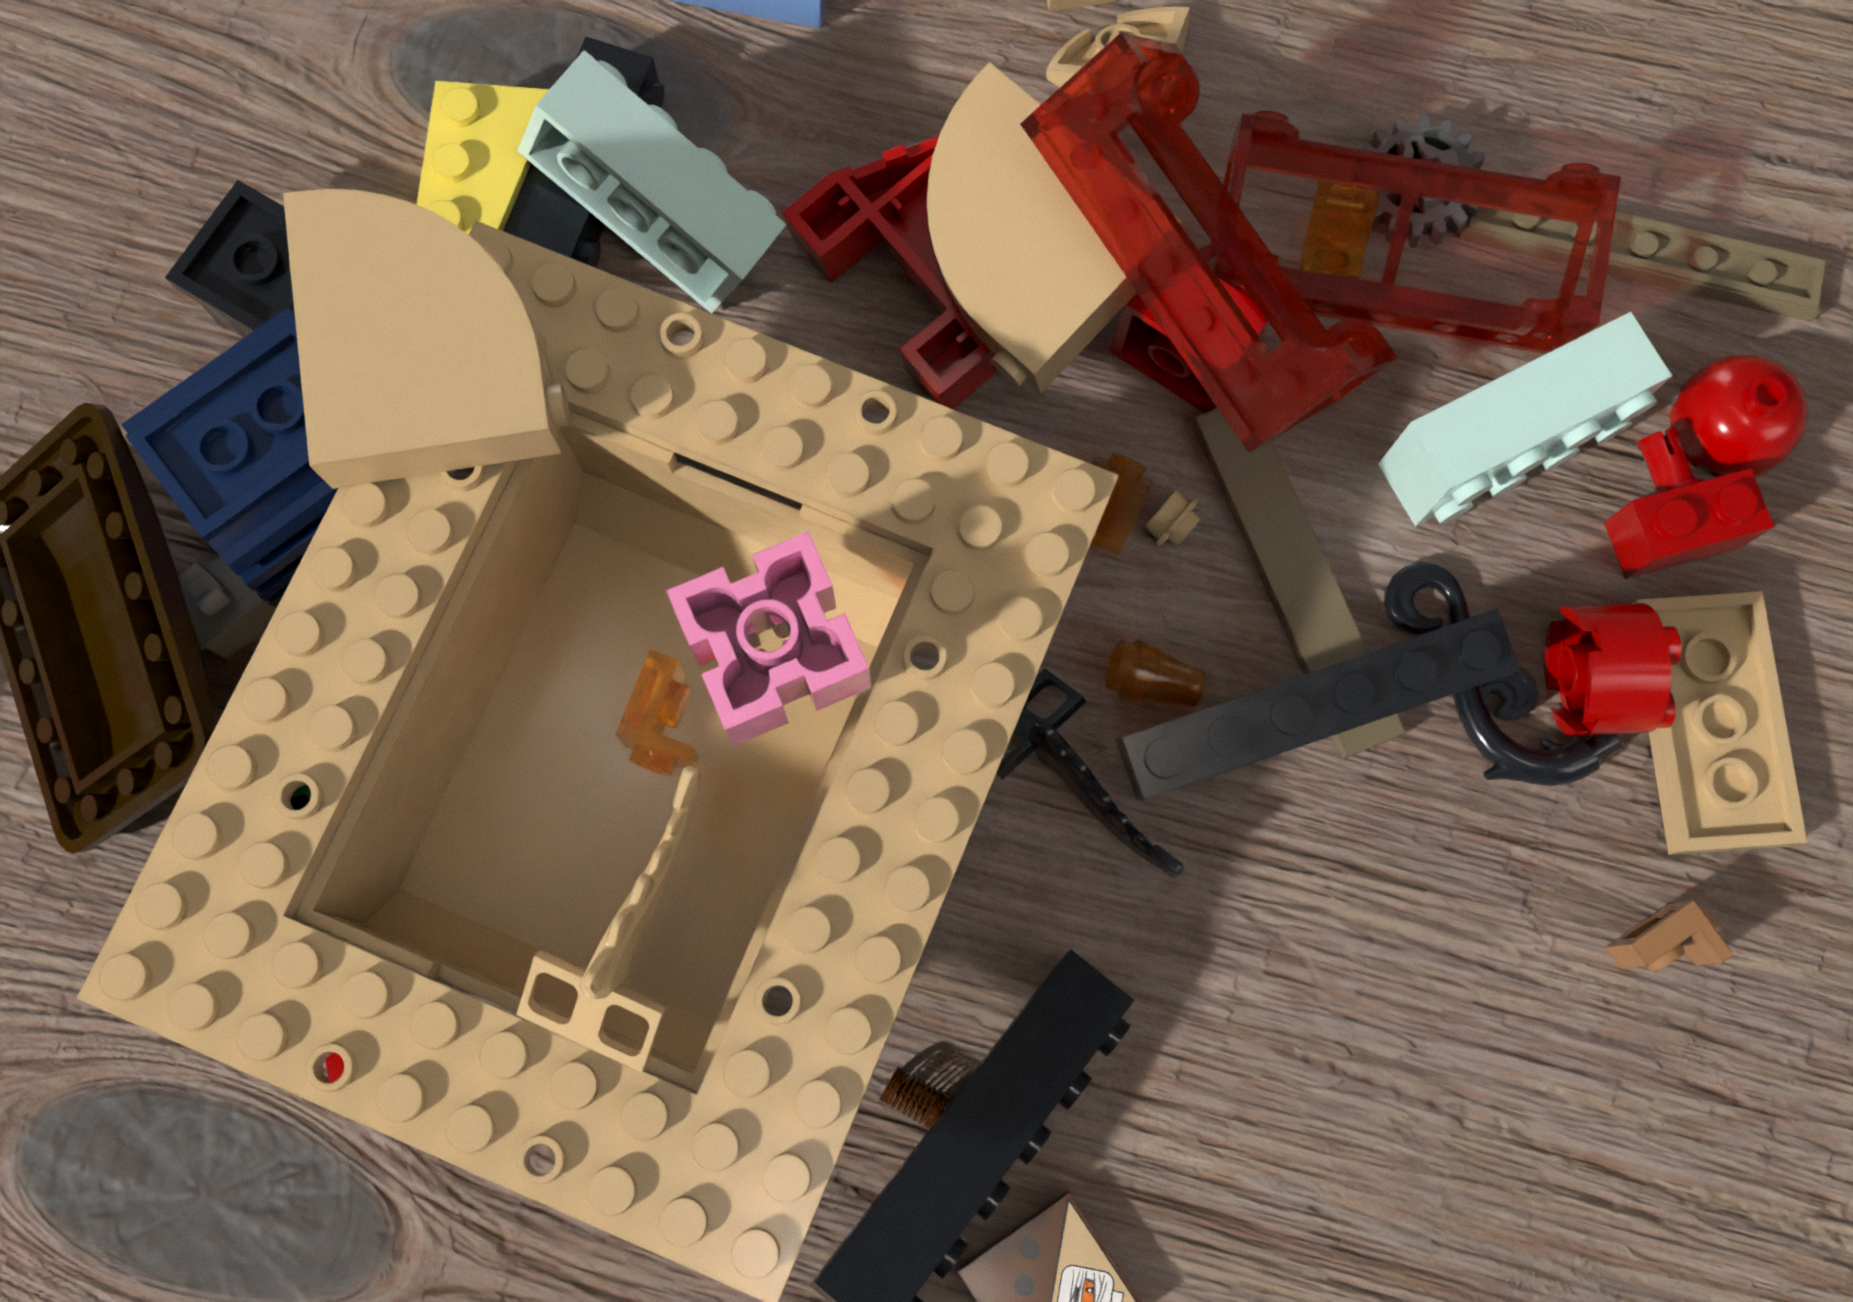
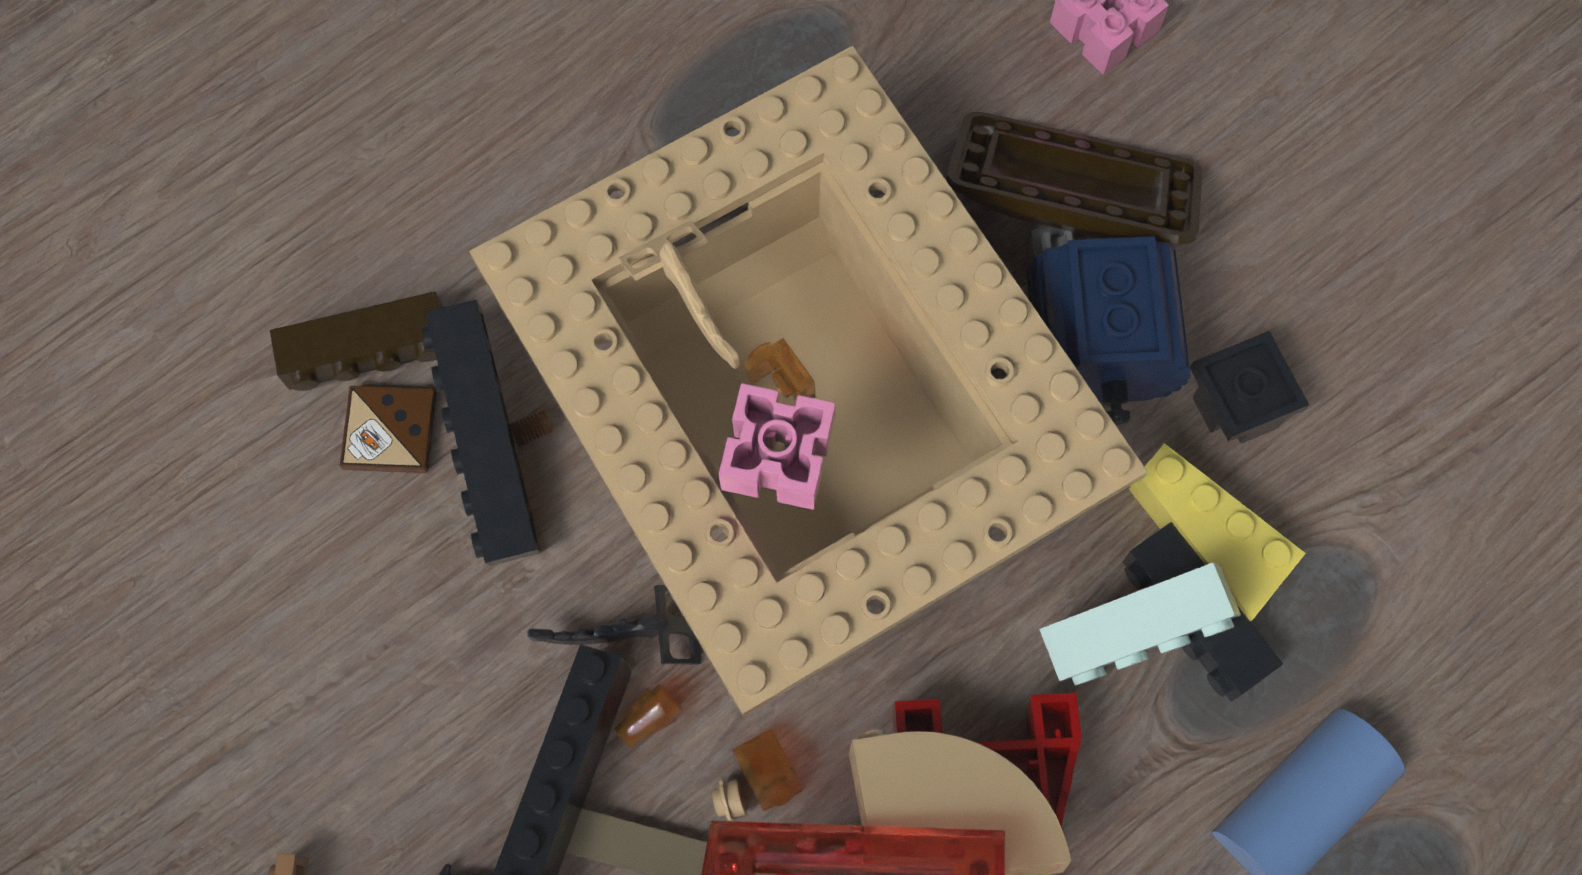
camera: 130 degrees right, 5 degrees down
tan brick [283,189,570,489] -> none

